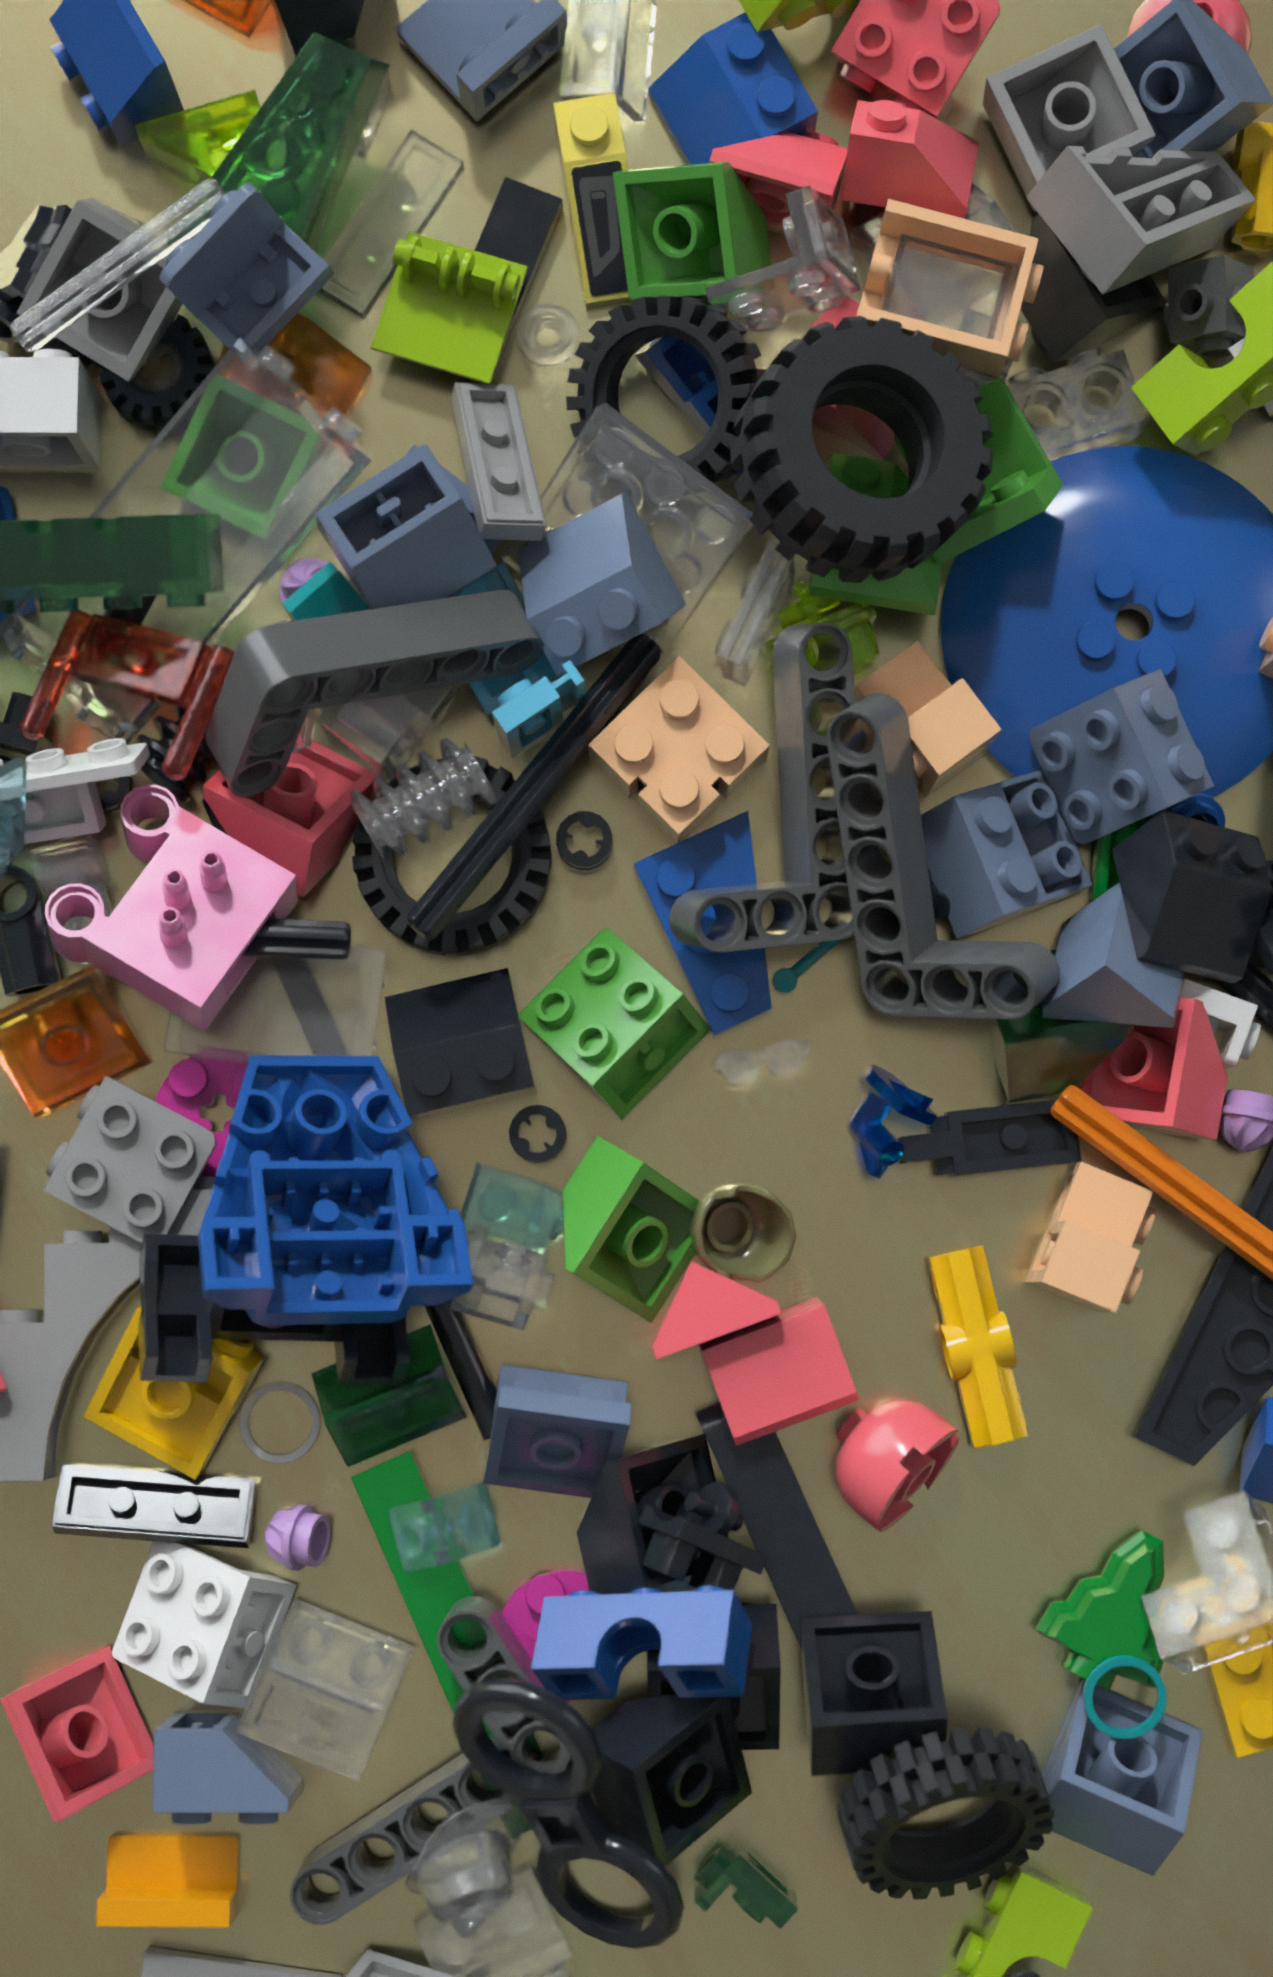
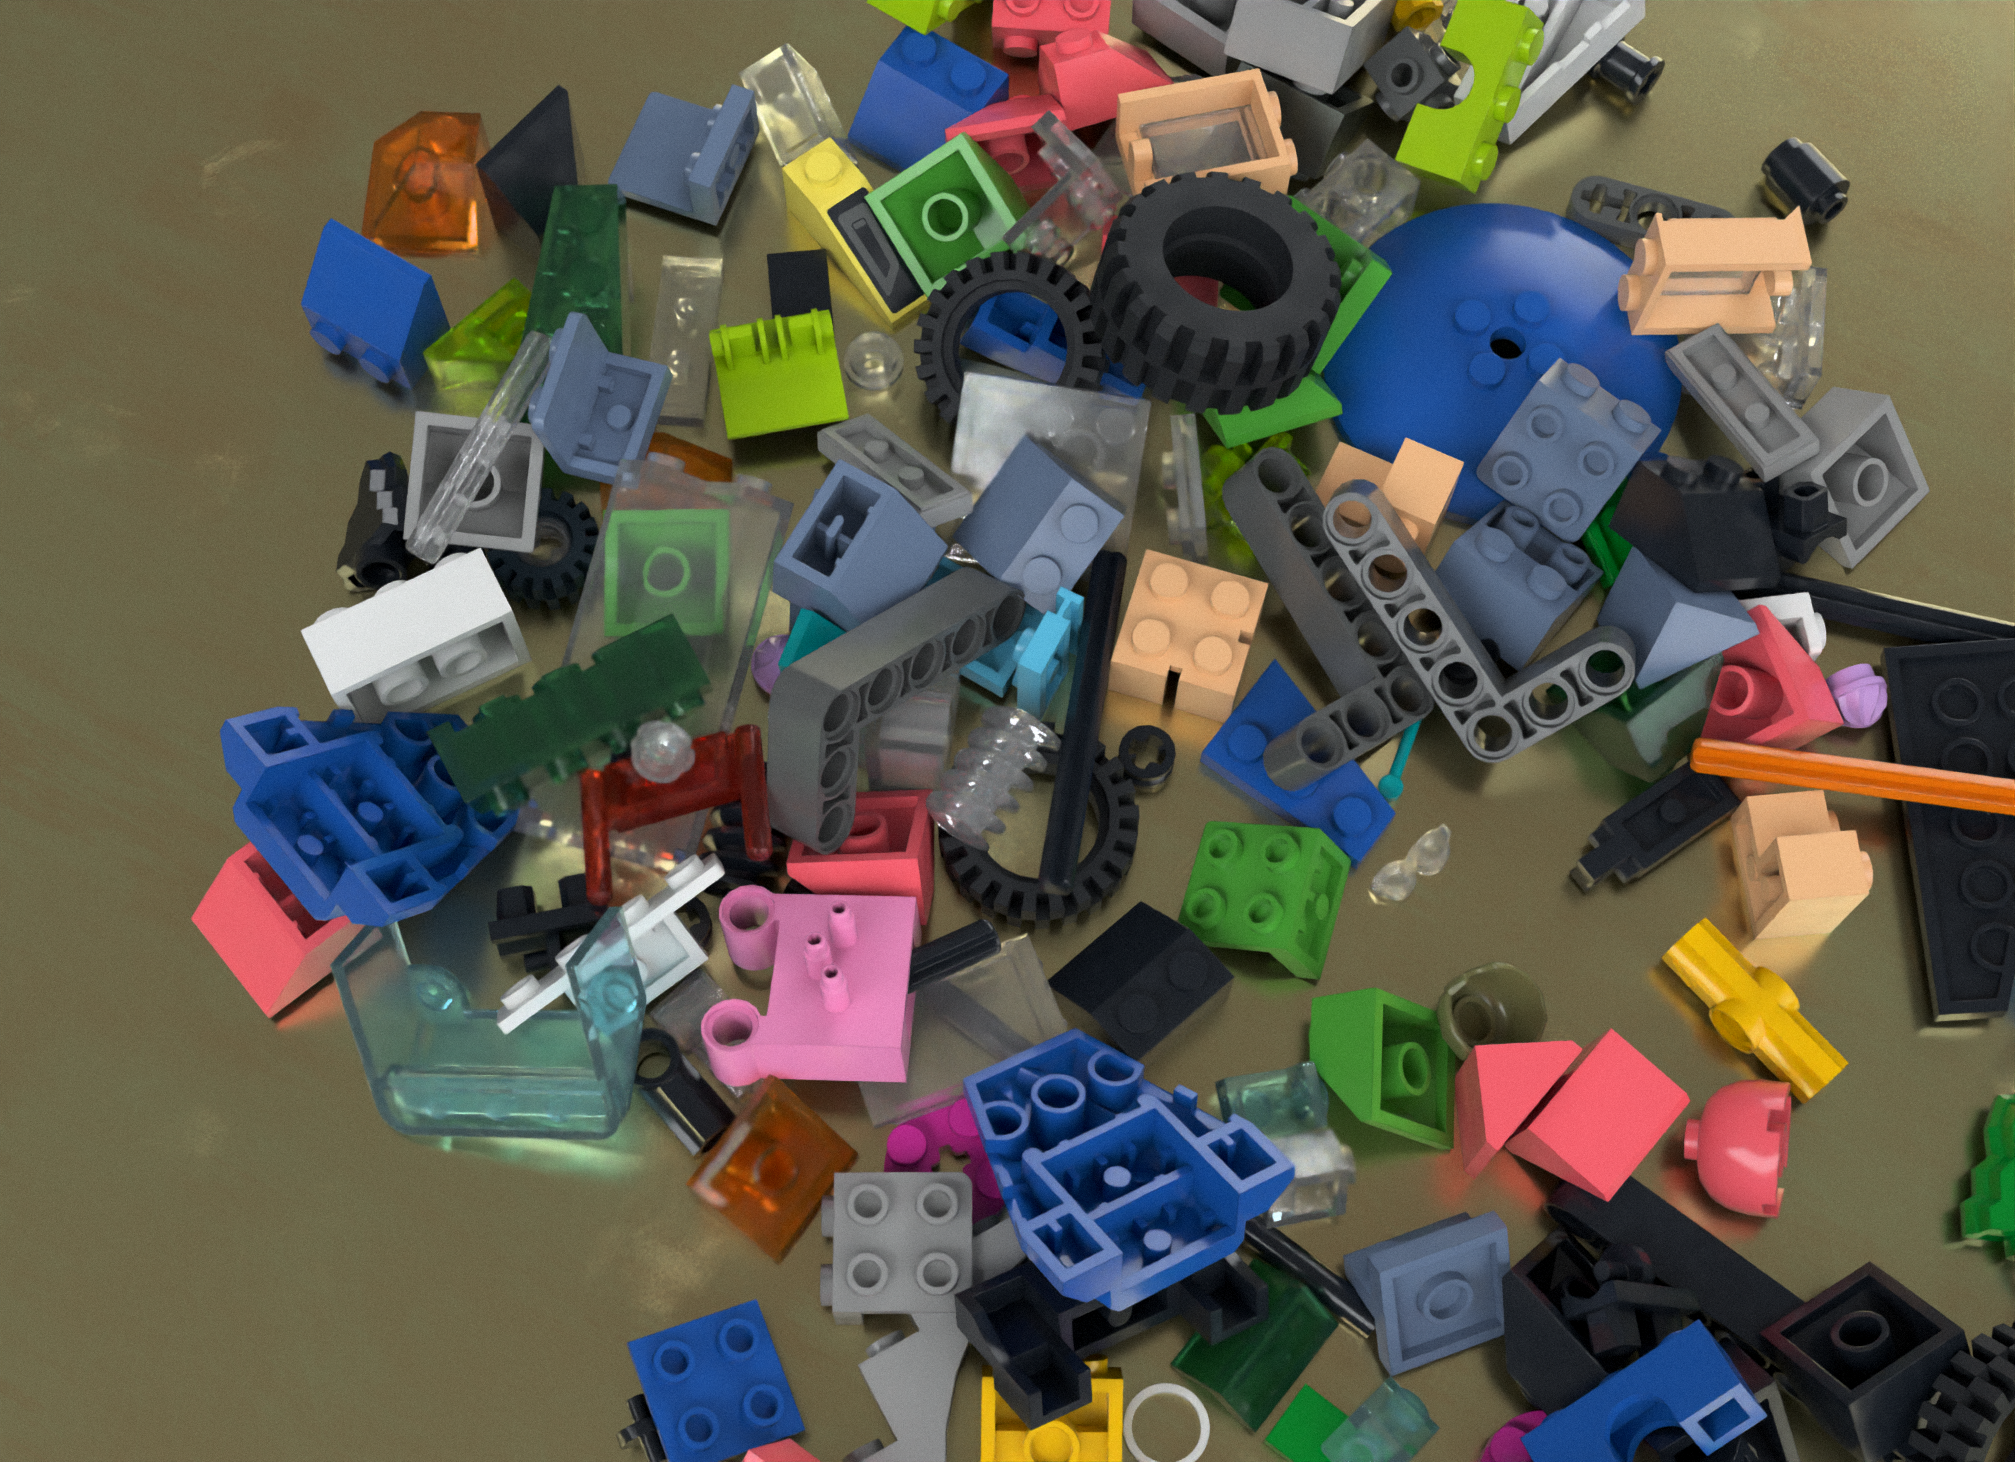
camera: 30 degrees left, 15 degrees down
black bush [509,1105,567,1163] -> none
clear blue piece [849,1065,937,1179] -> none
none -> clear plate [631,720,696,783]

